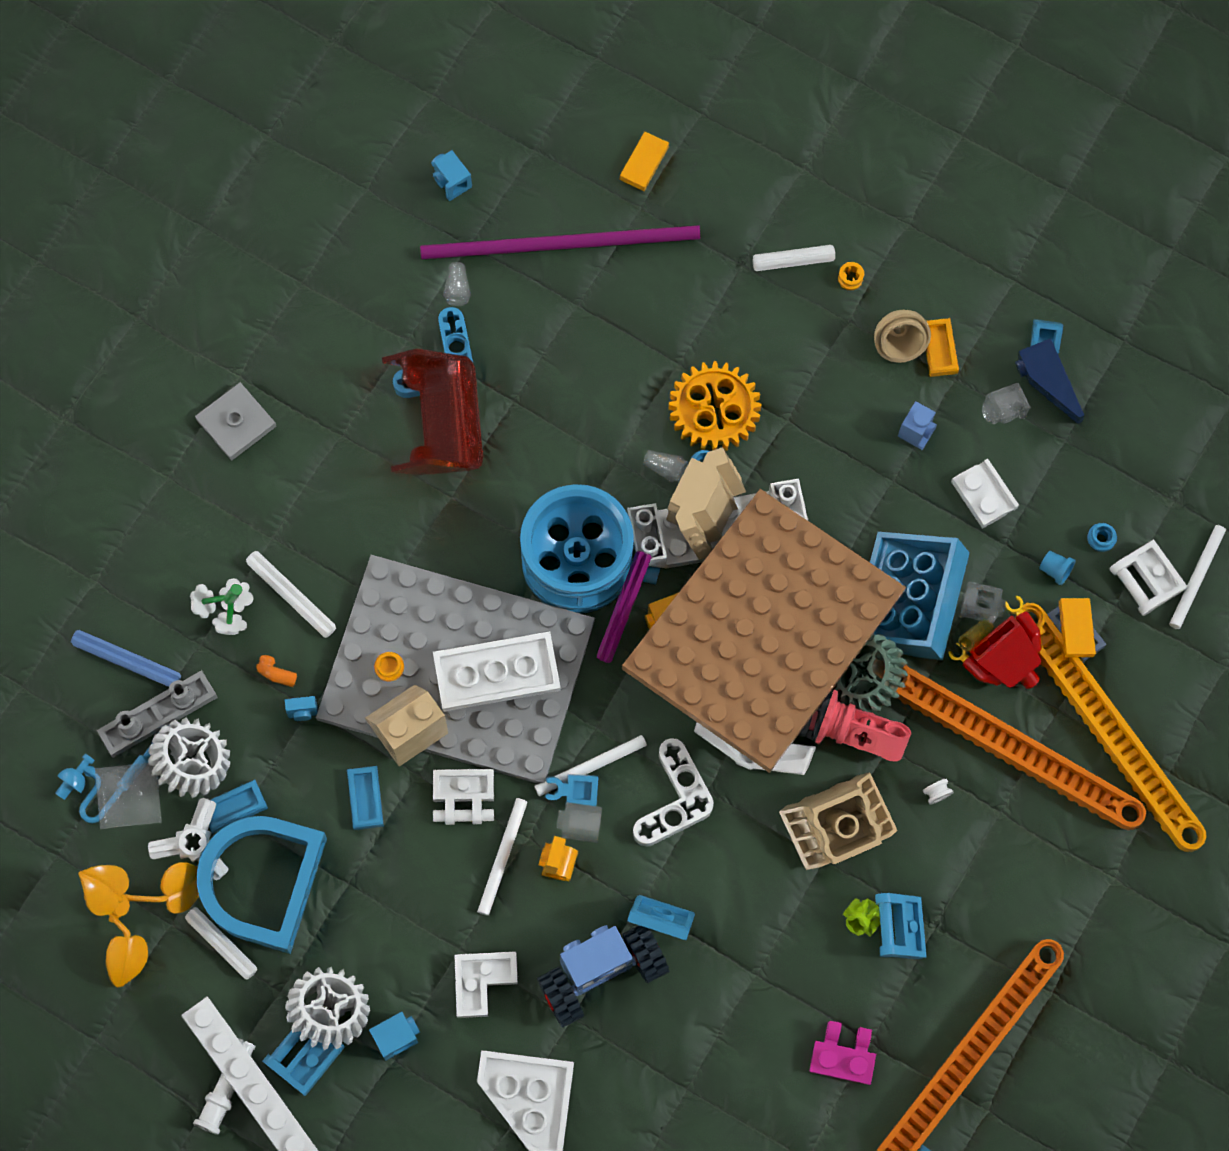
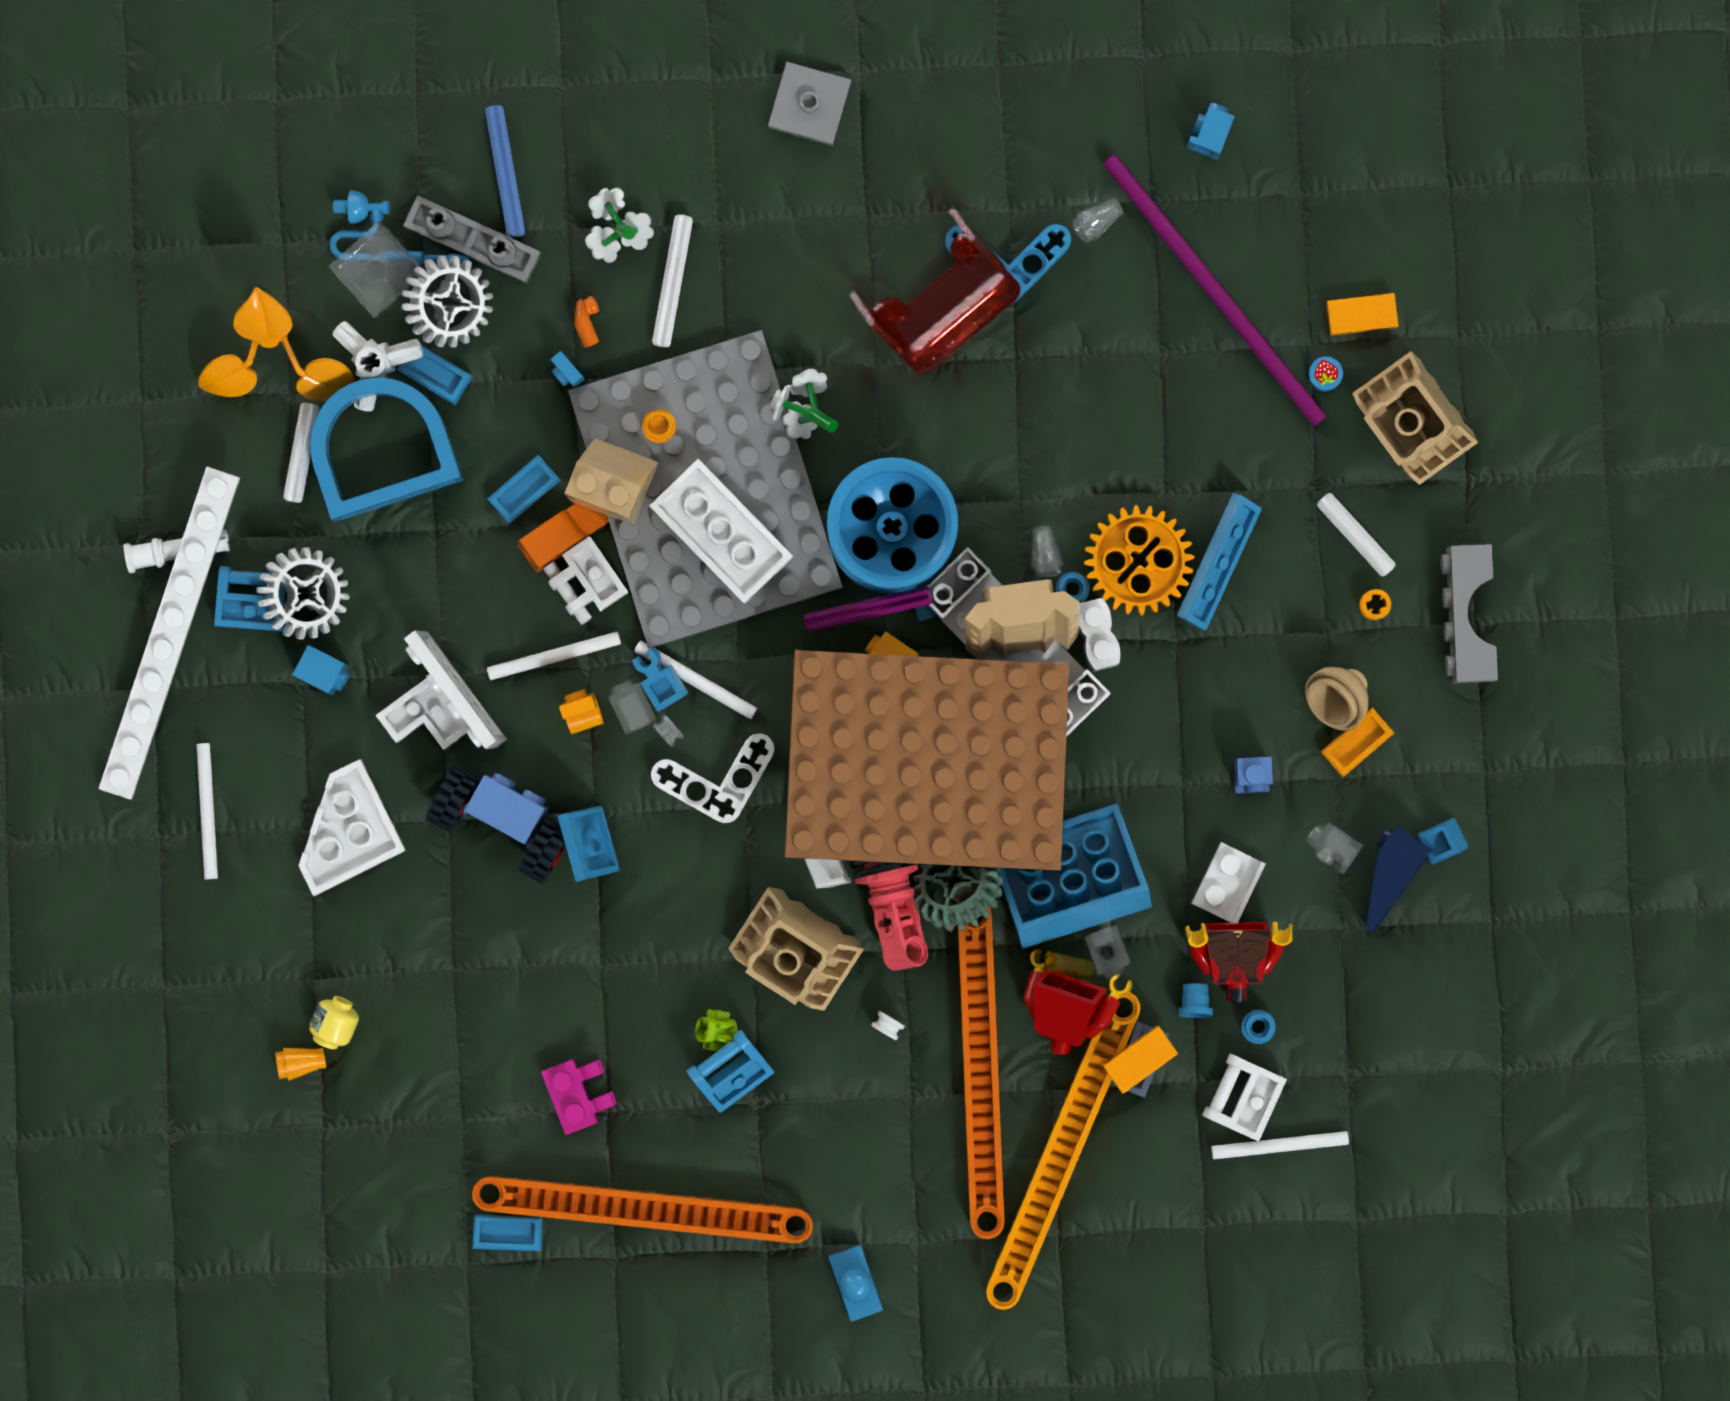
camera: 60 degrees right, 15 degrees up
none -> white plate [404,630,507,749]
none -> orange piece [517,504,609,573]
none -> clear bush [652,714,685,747]
none -> white plant [770,369,838,439]
none -> dark azure tile [828,1244,883,1322]
none -> white brick [1079,598,1120,672]
none -> dark azure plate [1177,493,1262,631]
none -> torso [1185,922,1292,1002]
none -> tile [1308,357,1343,392]
none -> tan slope [1352,351,1478,485]
none -> light grey arch [1441,544,1498,684]

